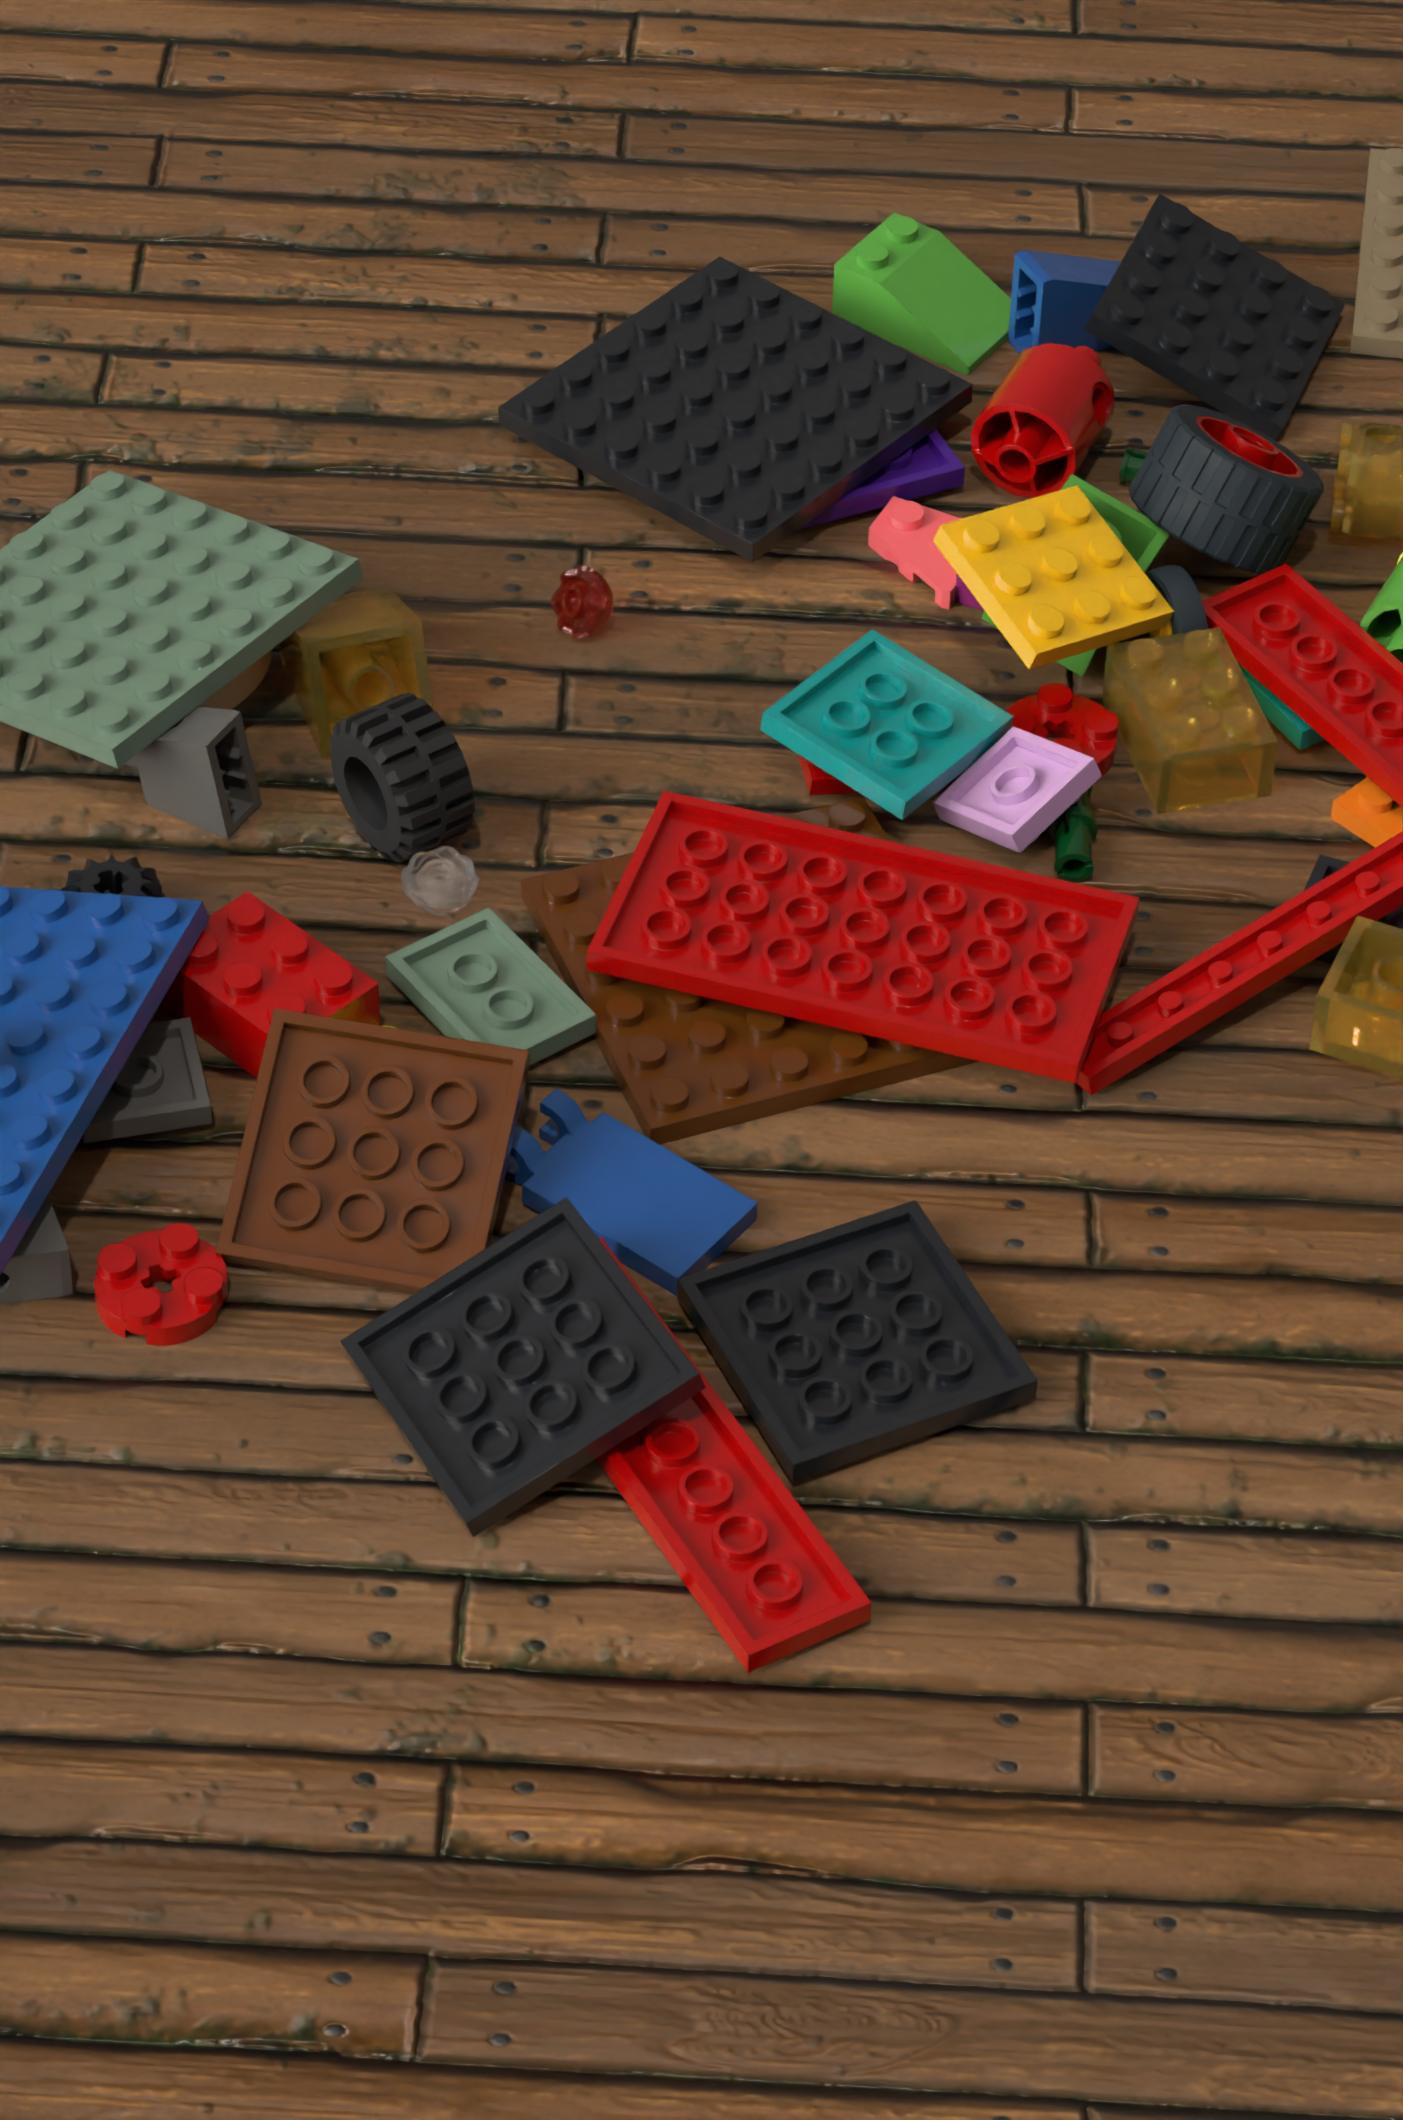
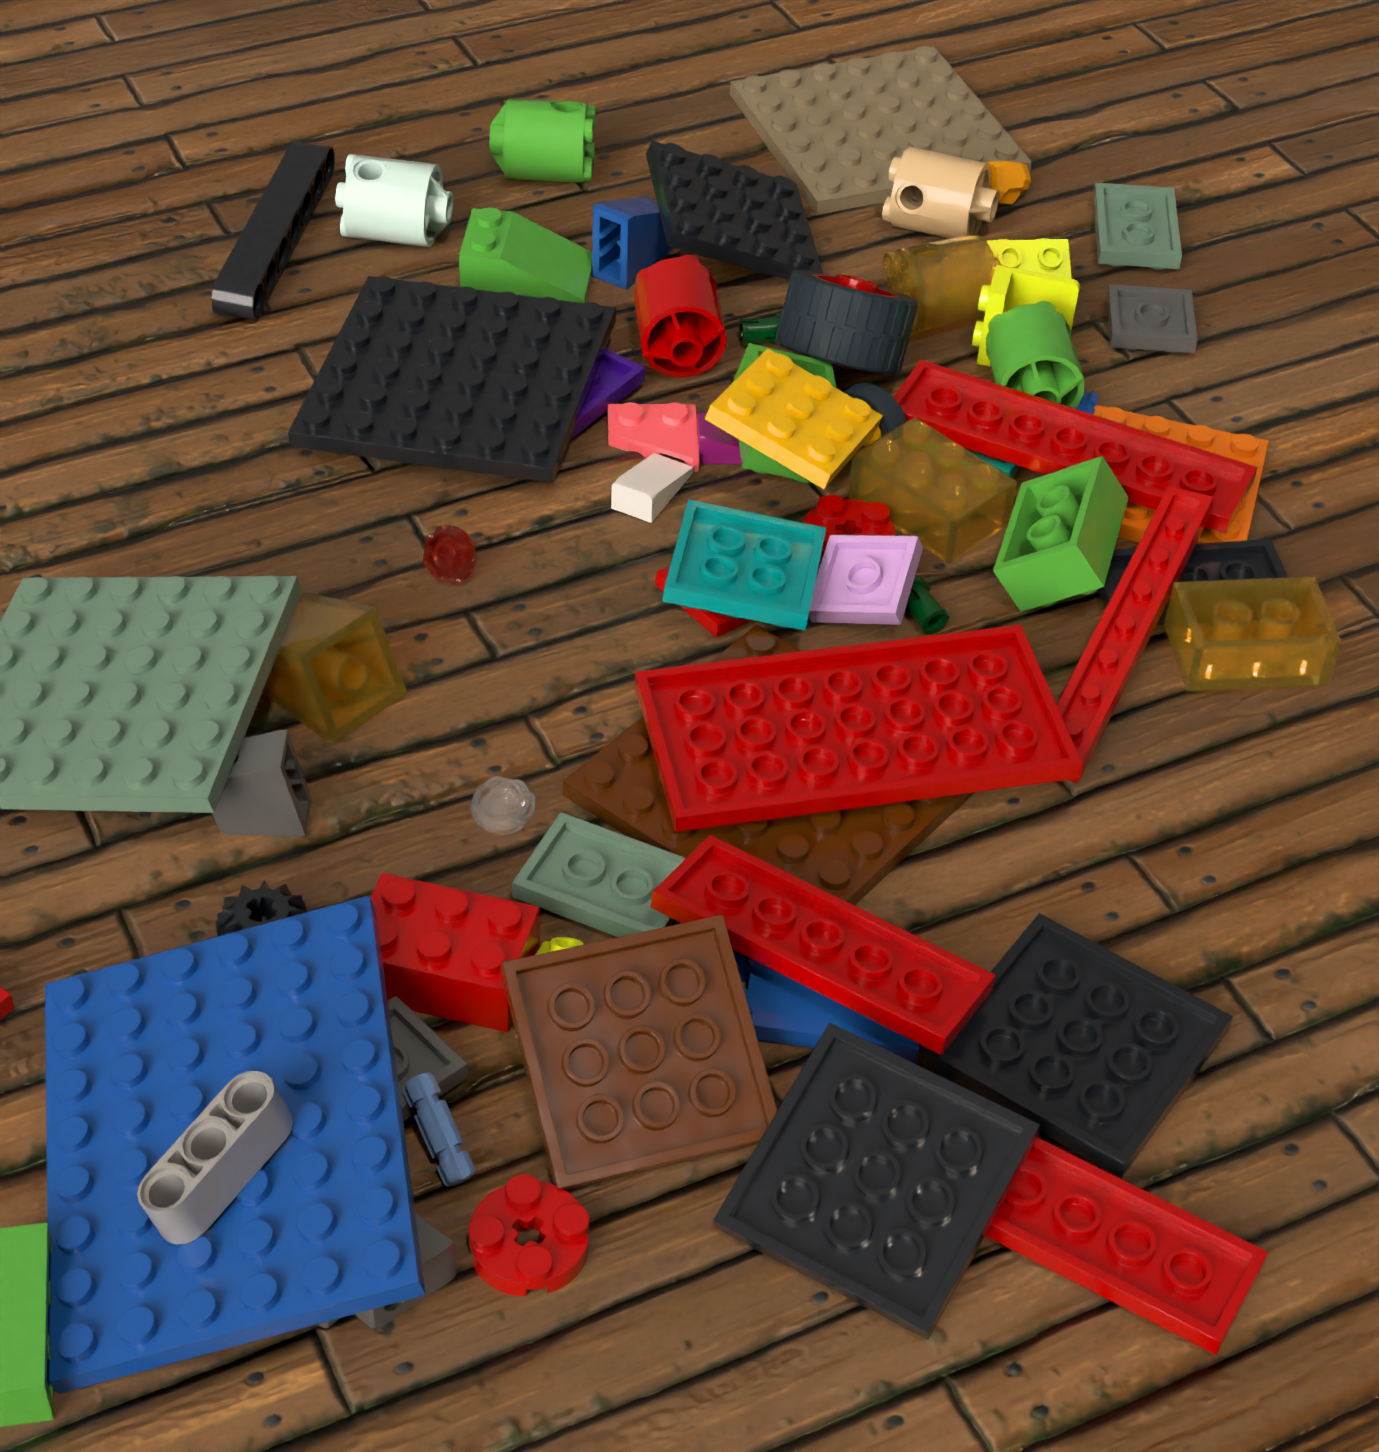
camera: 30 degrees left, 0 degrees up
black tyre [330,693,475,862] -> none
none -> black beam [212,141,335,320]
none -> light aqua cylinder [335,154,453,247]
none -> medium blue axle [403,1072,475,1187]
none -> bright green cylinder [489,98,596,183]
none -> white slope [611,453,694,523]
none -> red plate [651,835,996,1055]
none -> bright green brick [993,456,1129,612]

